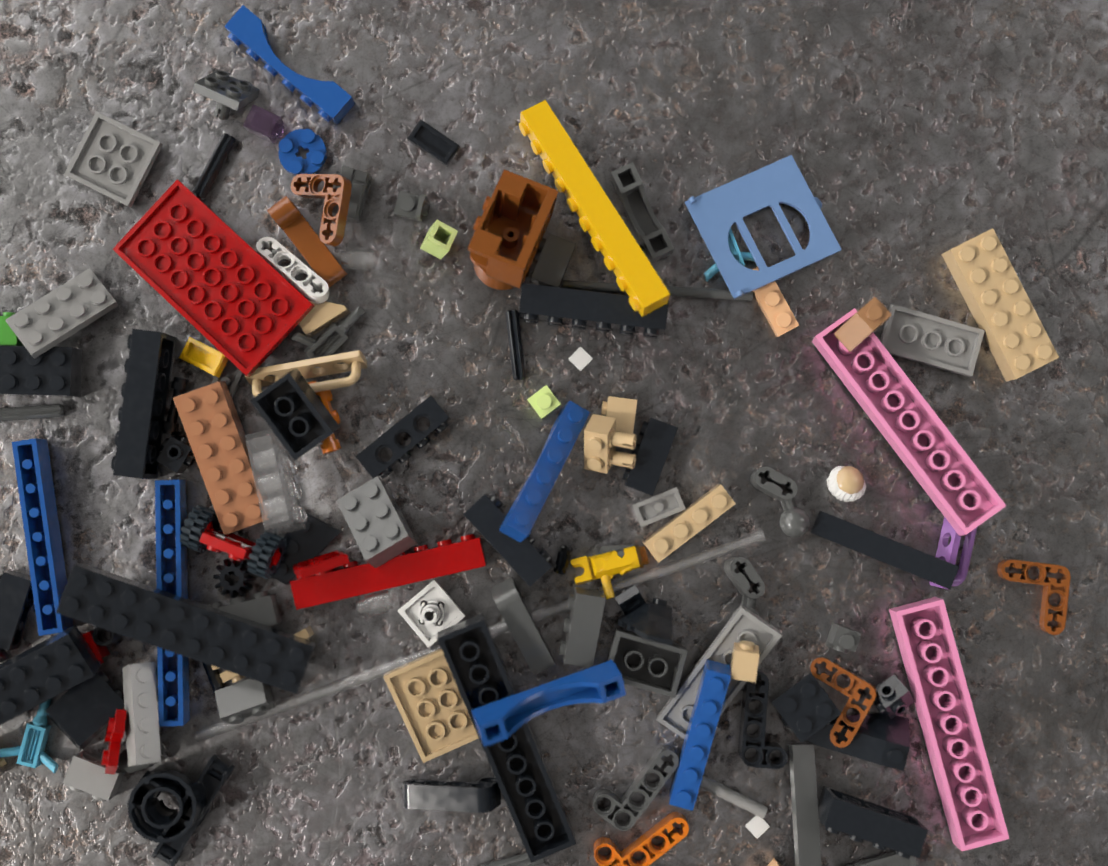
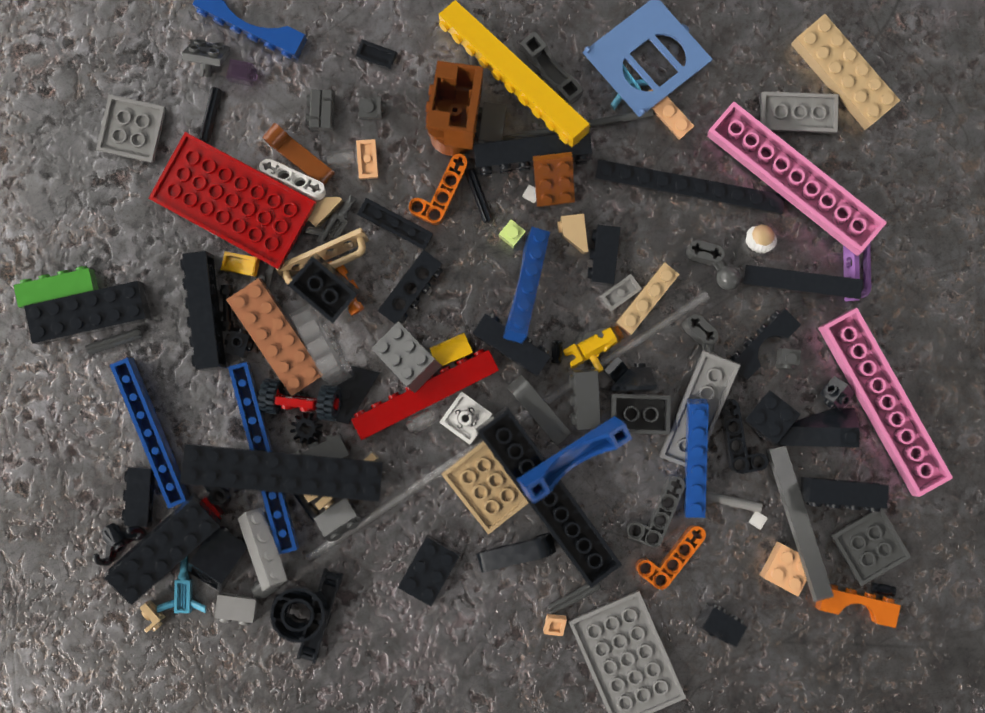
camera: 10 degrees left, 0 degrees up
light grey plate [5,268,118,359] -> none
red plate [101,709,127,775] -> none
blue plate [278,129,328,176] -> none
dark orange beam [291,174,352,246] -> none
red plate [292,550,350,579] -> none
yellowish green brick [420,220,458,259] -> none
tan brick [584,414,637,474] -> none
tan brick [731,641,760,682] -> none
dark orange beam [810,657,877,748] -> none
medium nougat slope [834,297,892,352] -> none
dark orange beam [997,559,1071,635] -> none
none -> light nougat plate [356,139,379,180]
none -> black plate [357,198,433,250]
none -> black brick [397,534,461,607]
none -> orange beam [409,154,468,225]
none -> yellow brick [429,333,473,368]
none -> dark orange plate [533,152,575,207]
none -> black plate [595,159,785,215]
none -> black arch [729,309,801,380]

